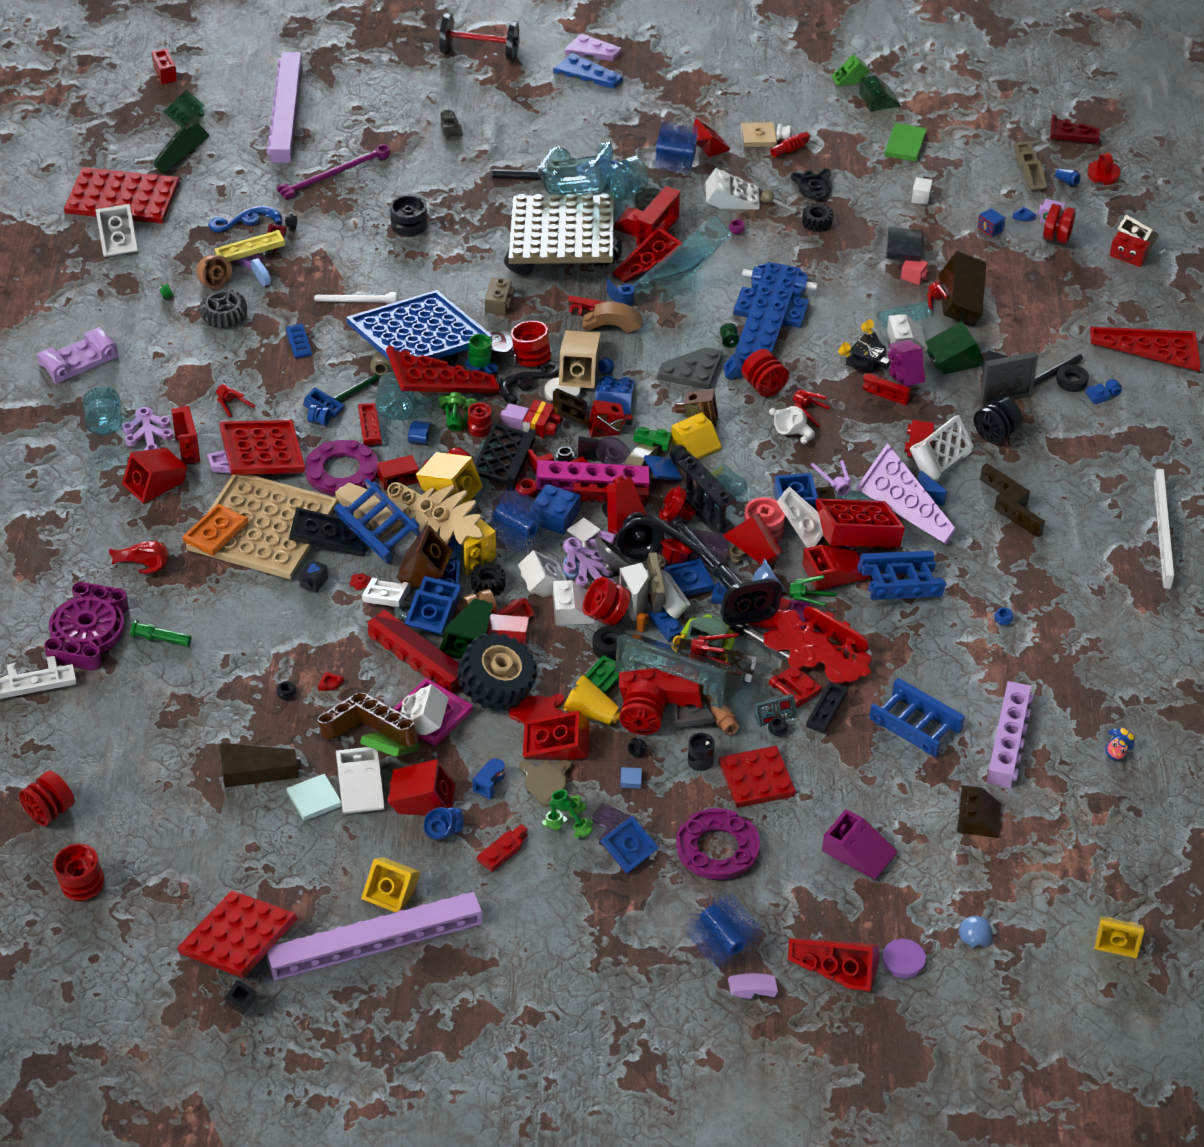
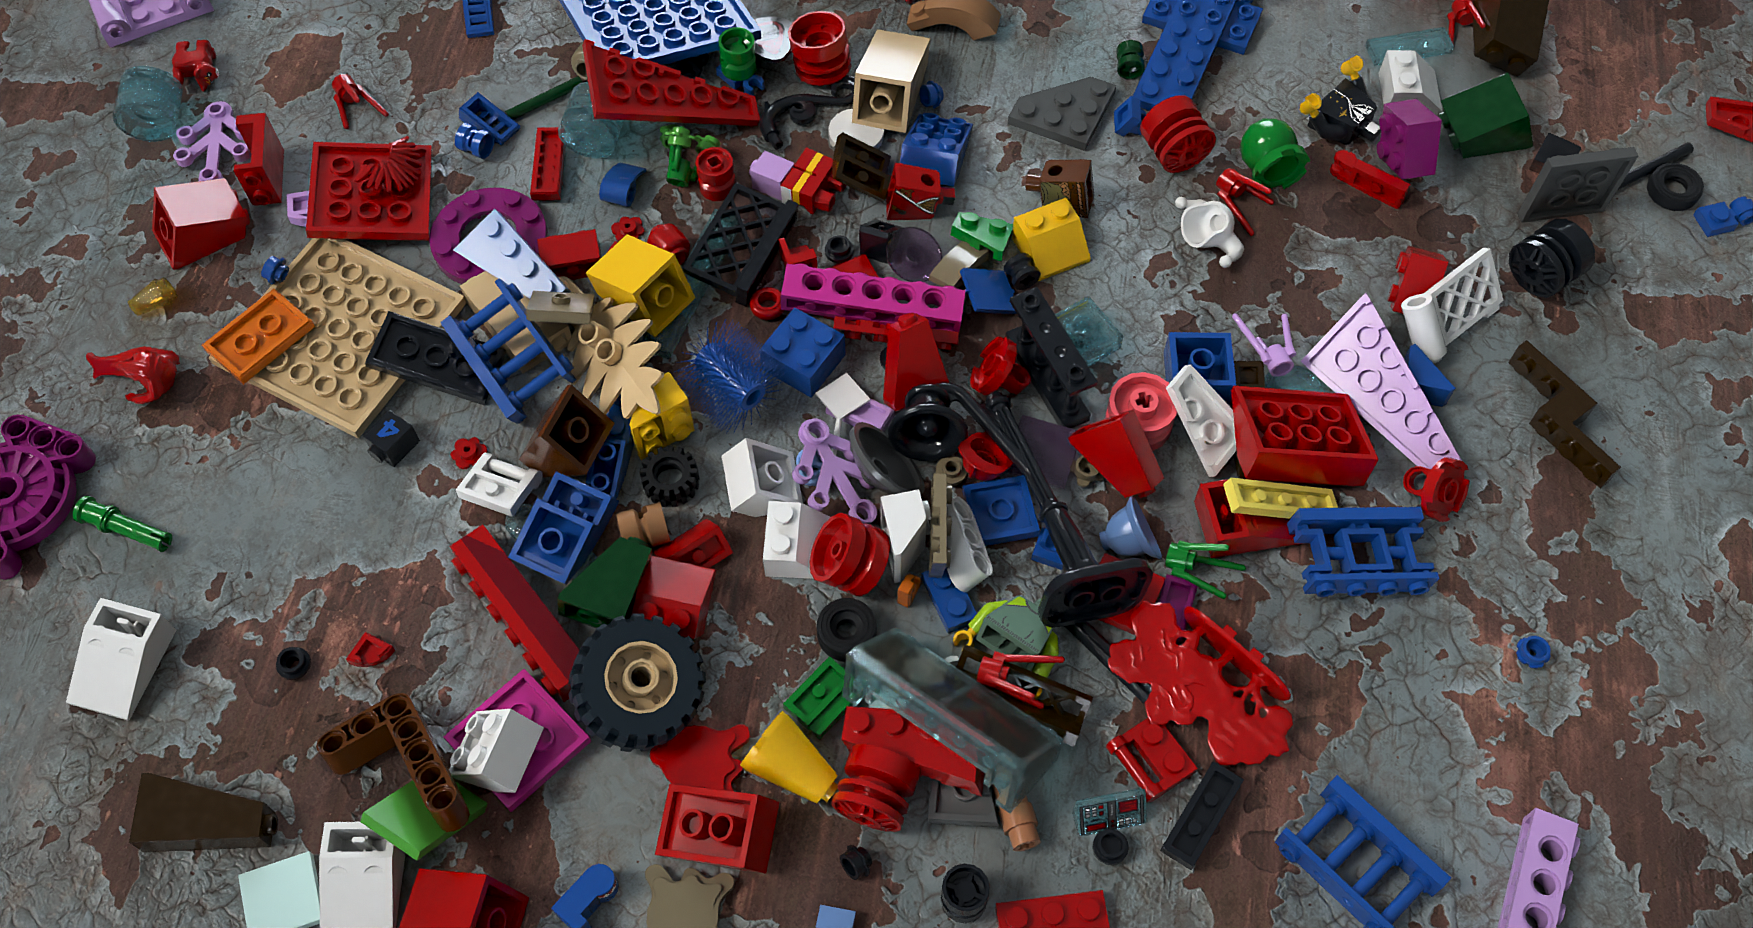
camera: 10 degrees right, 15 degrees up
none -> white slope [66,598,176,721]
none -> clear yellow cone [128,277,178,316]
none -> red animal [172,40,219,92]
none -> blue plate [261,256,289,285]
none -> red hair [355,136,422,193]
none -> wing [453,209,571,299]
none -> dark tan plate [526,291,594,324]
none -> red plant [611,216,645,242]
none -> light yellow plate [1223,478,1338,519]
none -> green tile [1239,118,1310,189]
none -> red tile [1403,457,1470,522]

